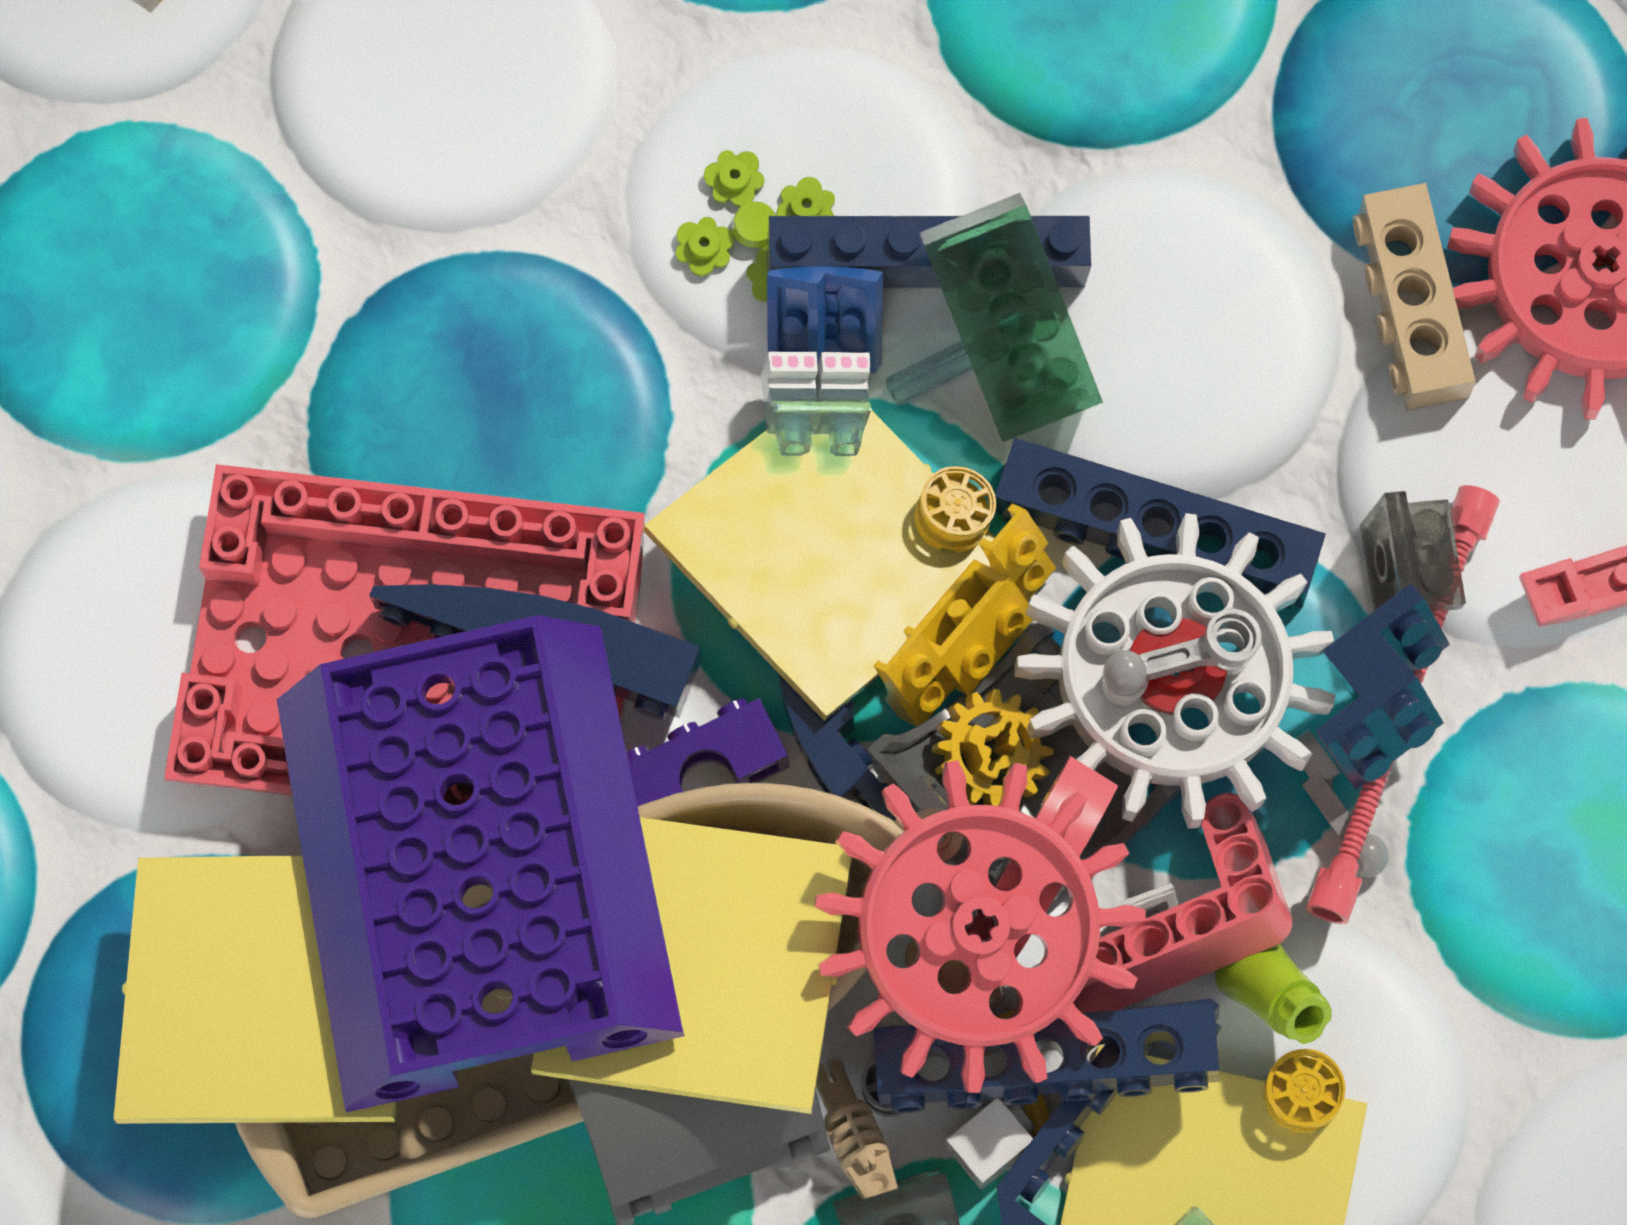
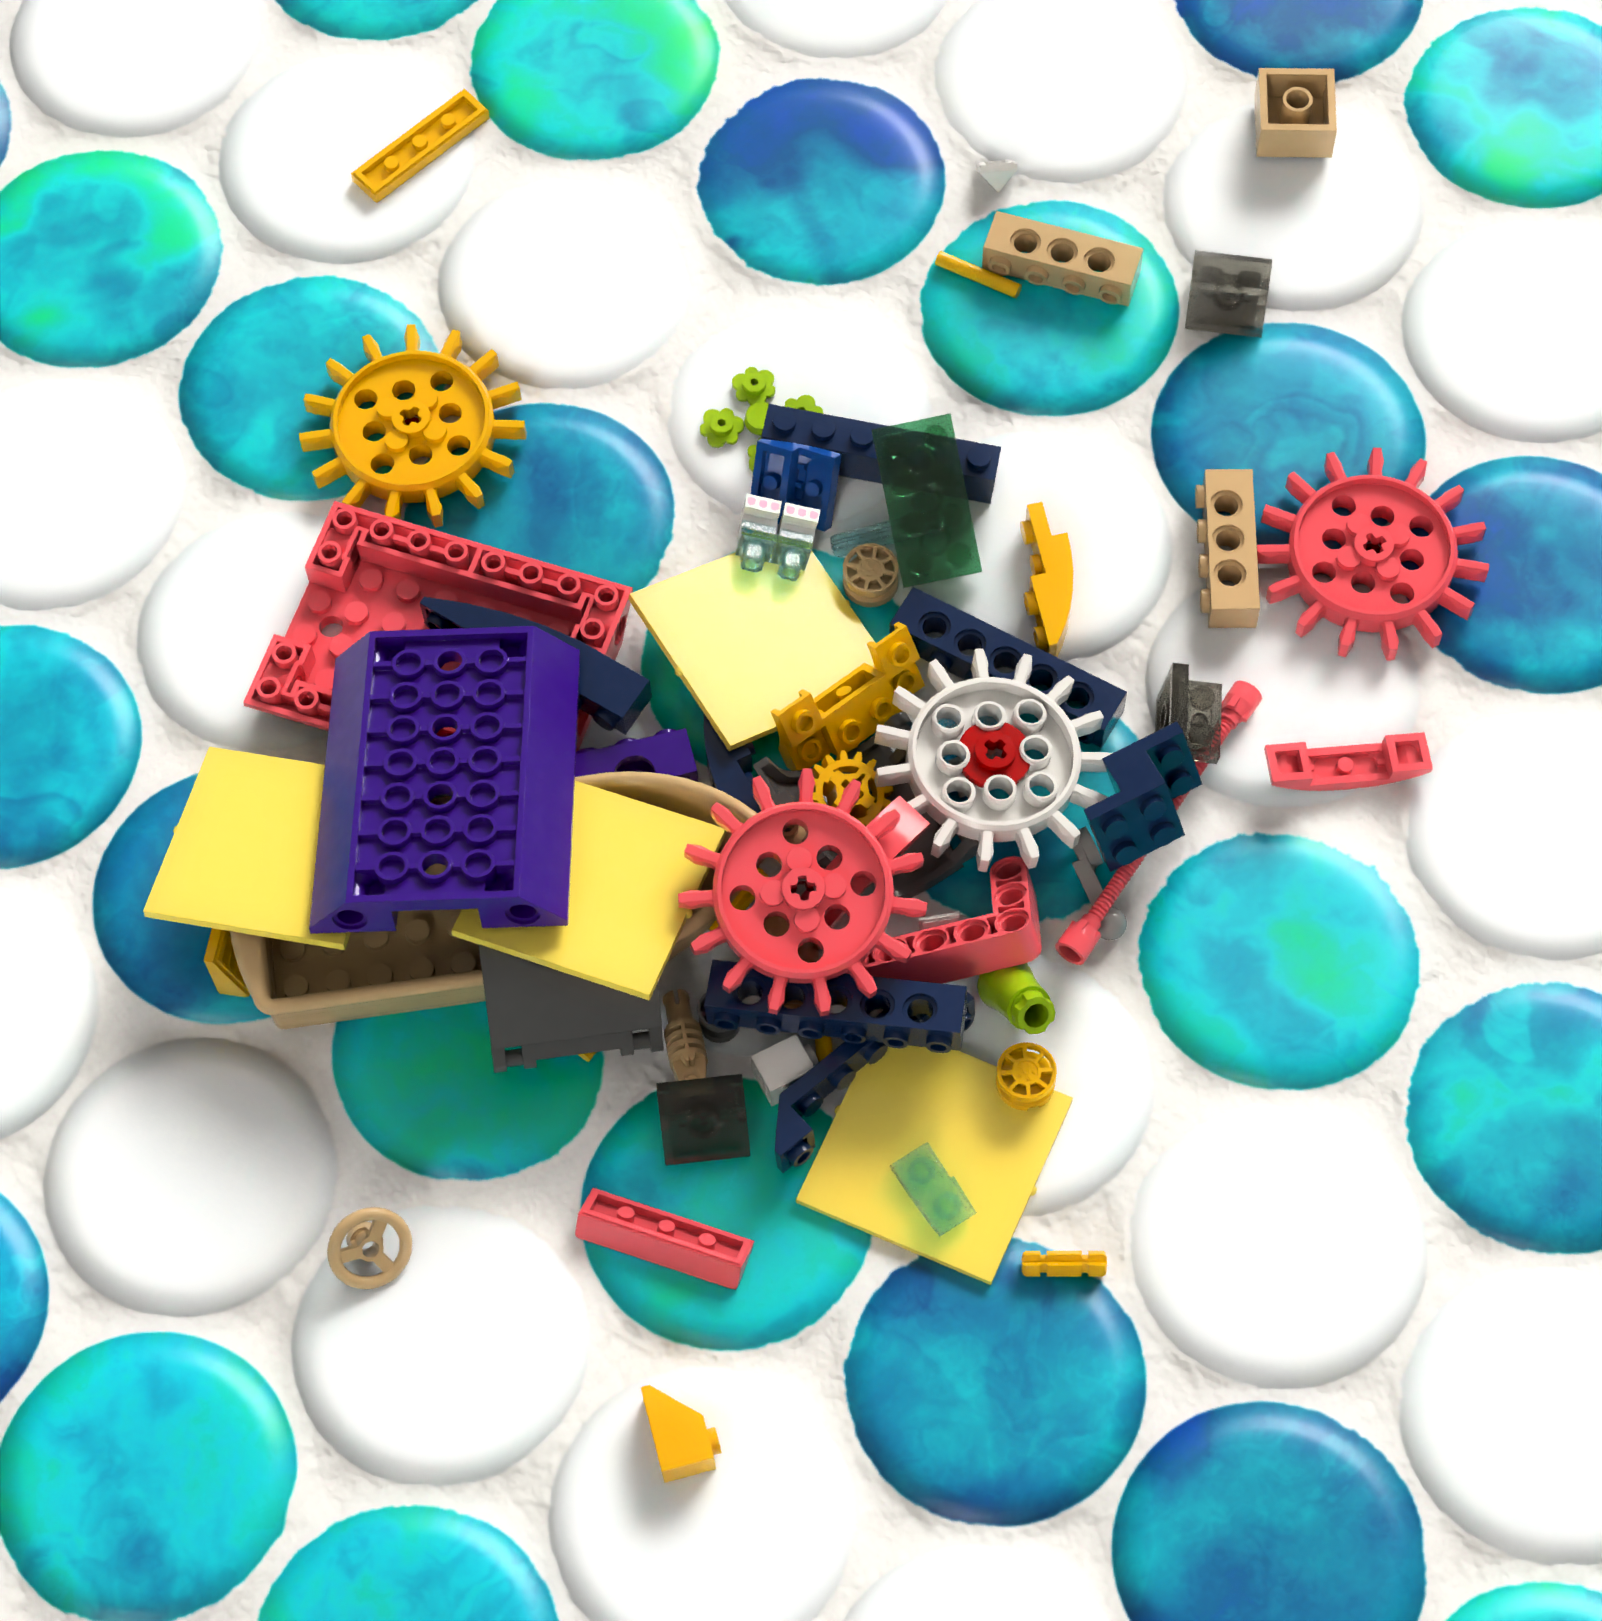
camera: 10 degrees right, 10 degrees down
yellow wheel [914,466,996,553] -> none
light grey piece [1103,609,1262,695] -> none
none -> yellow slope [204,928,250,997]
none -> yellow gear [299,324,527,528]
none -> tan wheel [843,543,899,607]
none -> yellow slope [1020,502,1073,658]

